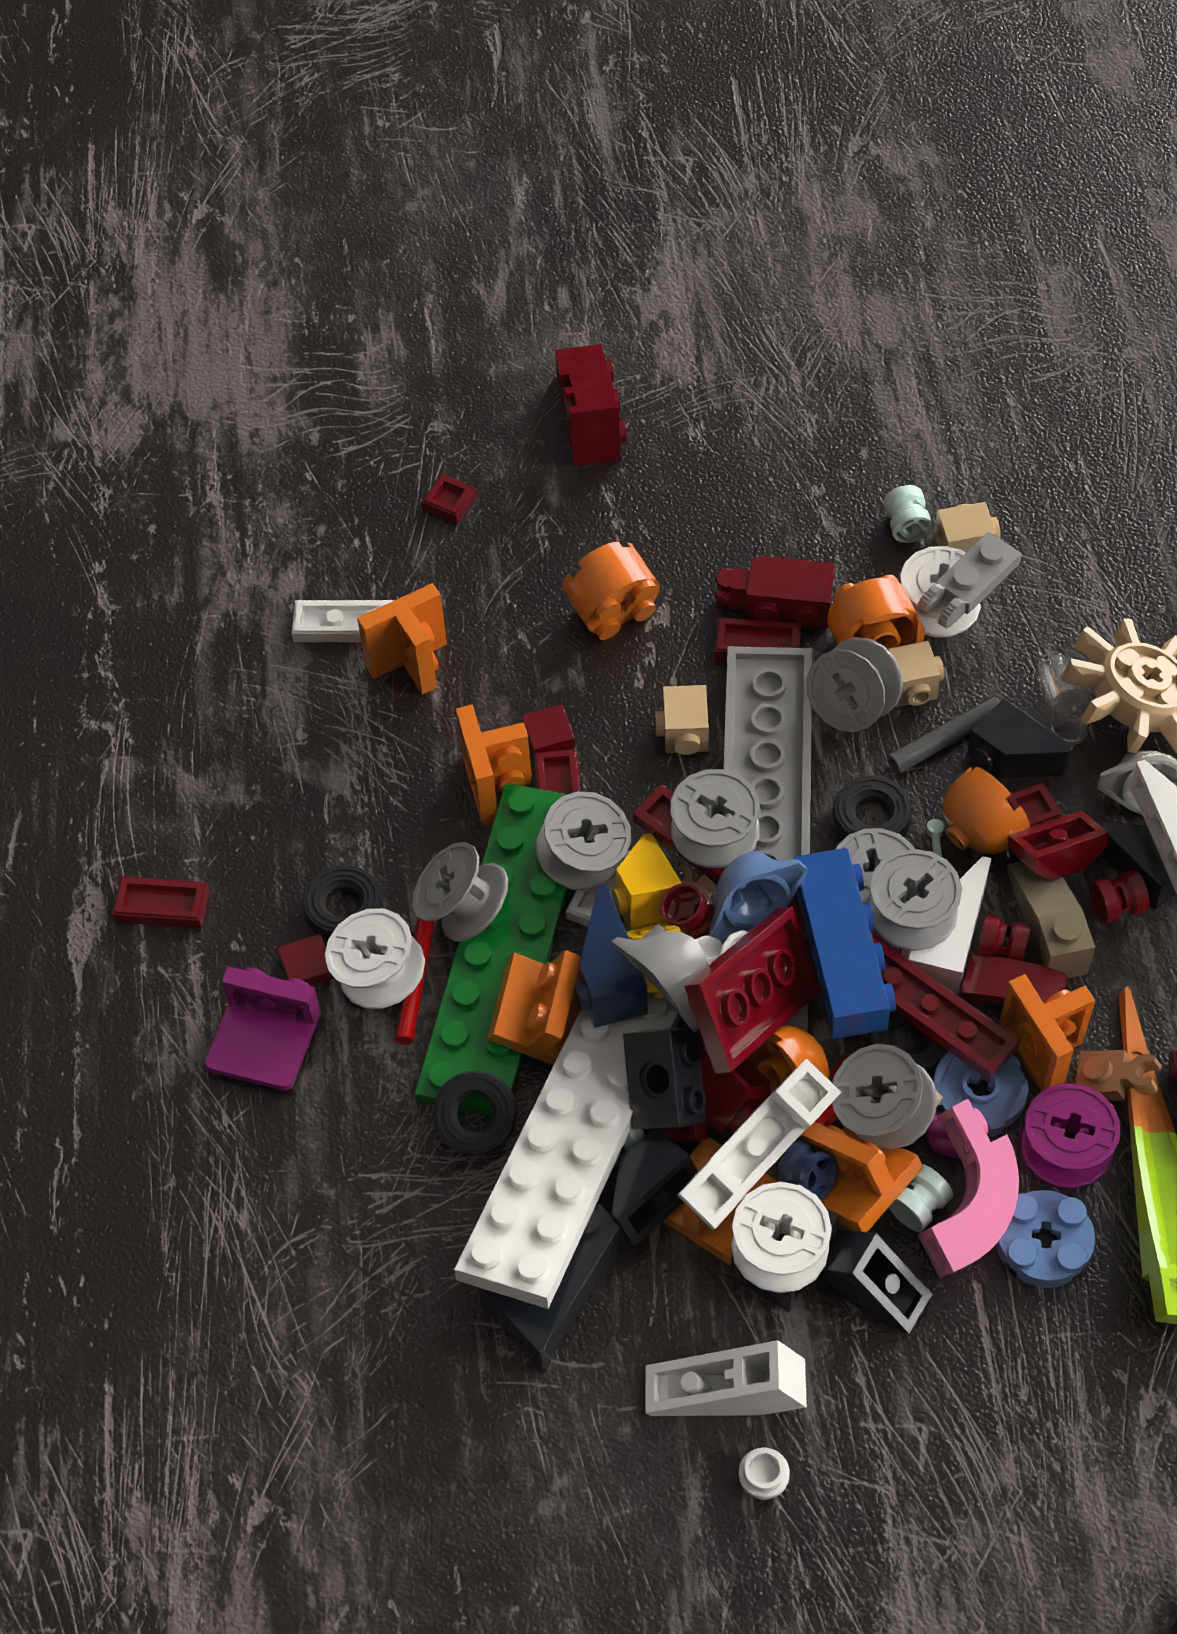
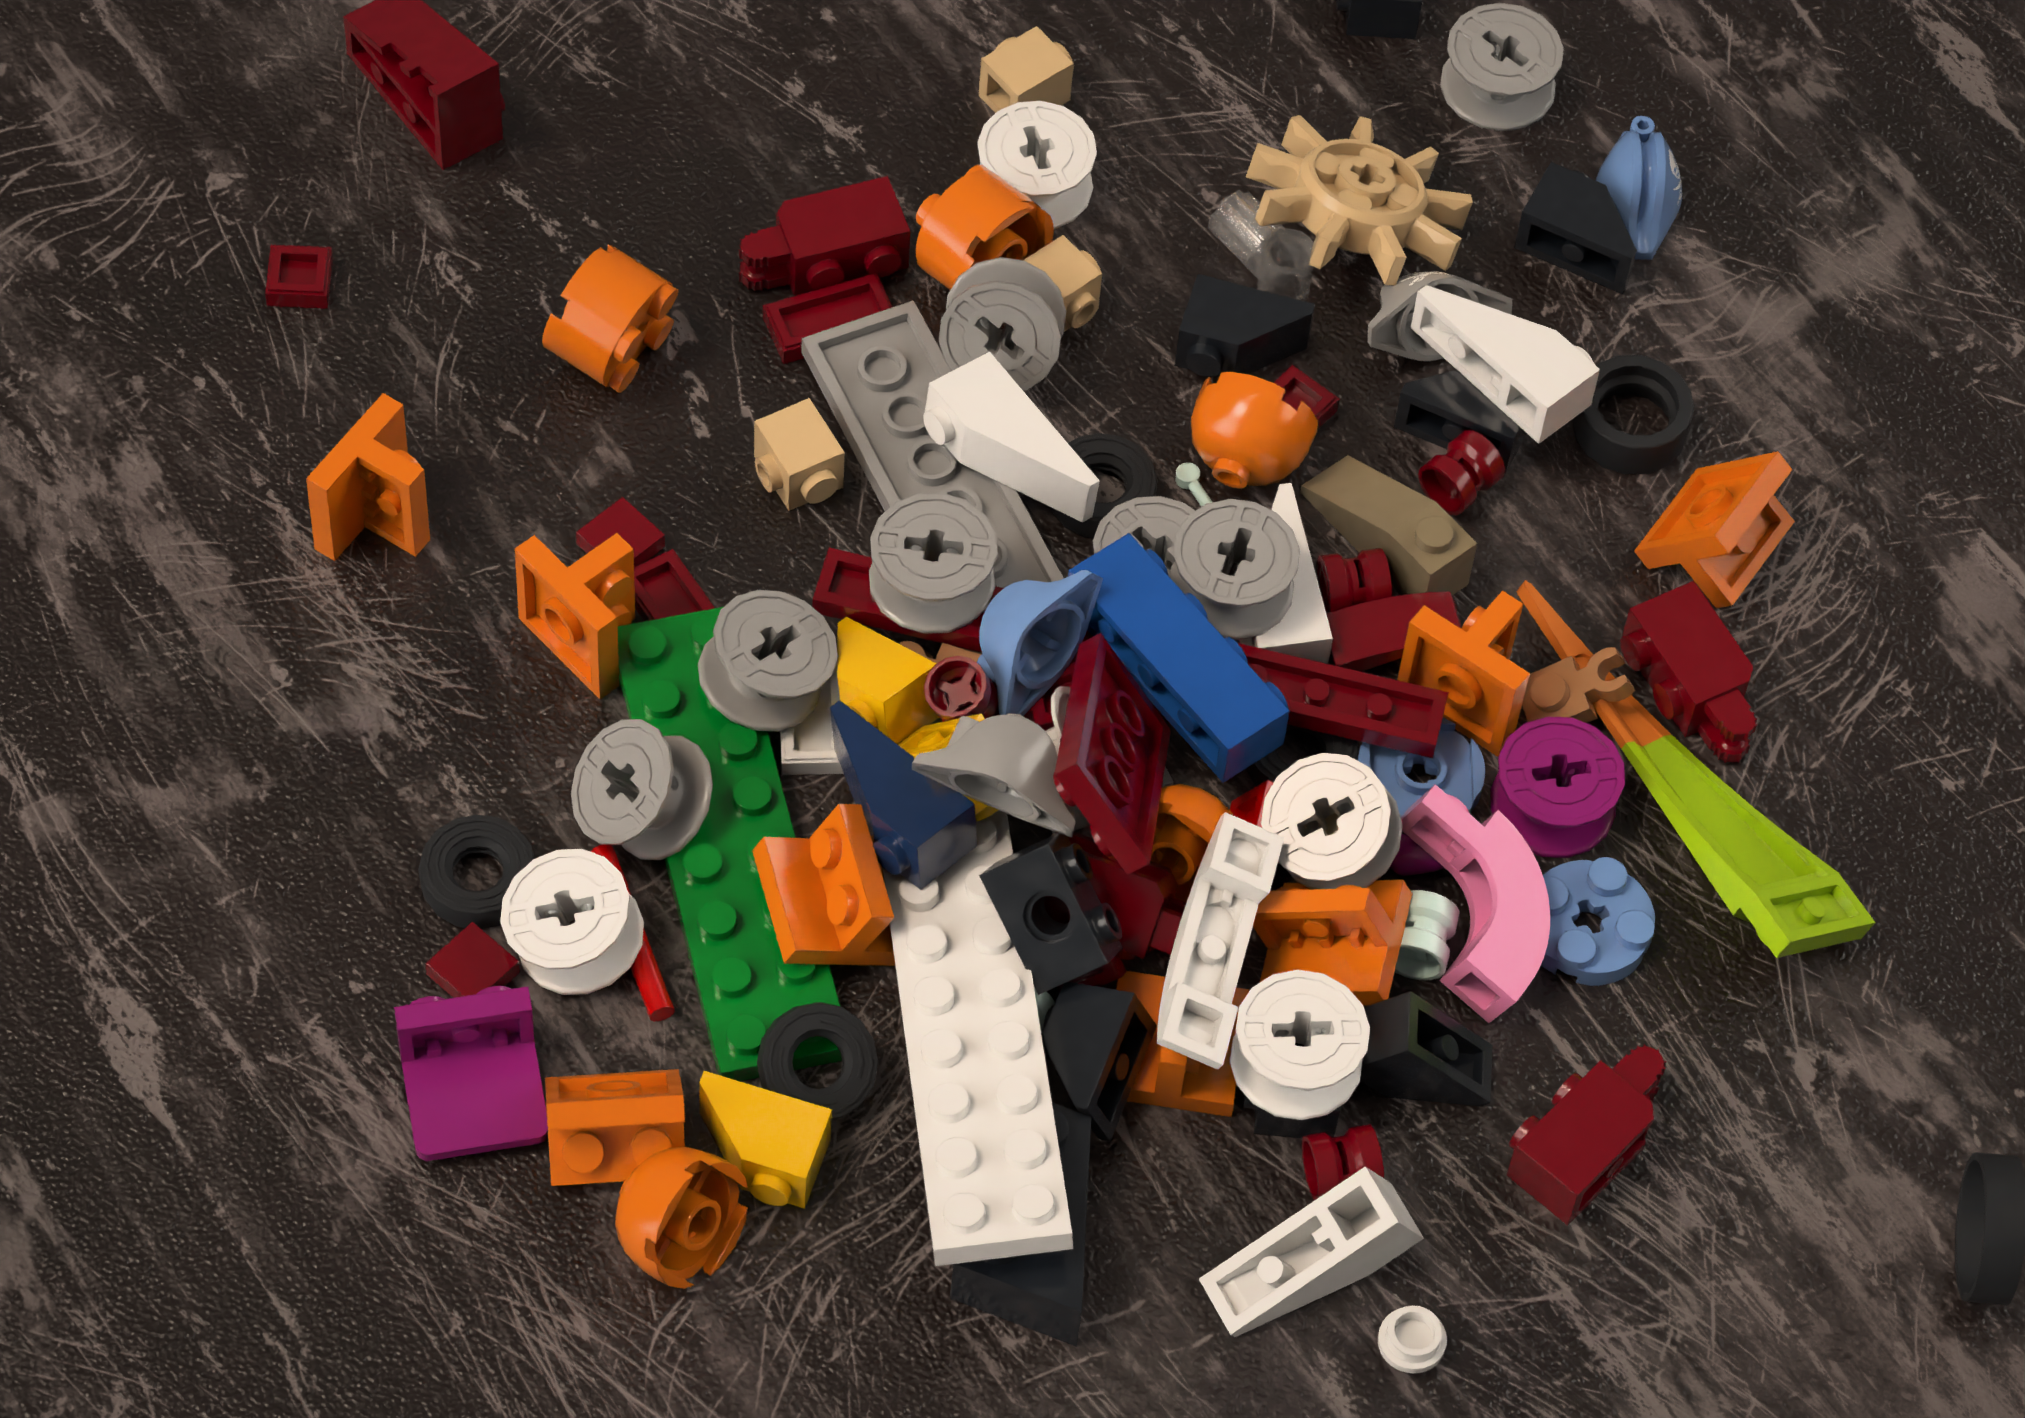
camera: 35 degrees left, 0 degrees up
dark red tile [112,876,210,928] -> none
white tile [292,600,395,642] -> none
dark blue wheel [778,1141,839,1200] -> none
light aqua wheel [883,485,933,543] -> none
dark grey piece [887,697,1000,774] -> none
light grey hinge [917,531,1022,629] -> none
dark red slope [1008,810,1109,881] -> none
none -> orange bracket [545,1069,685,1186]
none -> orange cylinder [615,1147,748,1289]
none -> yellow slope [699,1071,832,1209]
none -> white slope [923,352,1100,522]
none -> dark red wheel [1302,1124,1384,1201]
none -> dark red hinge [1507,1044,1666,1226]

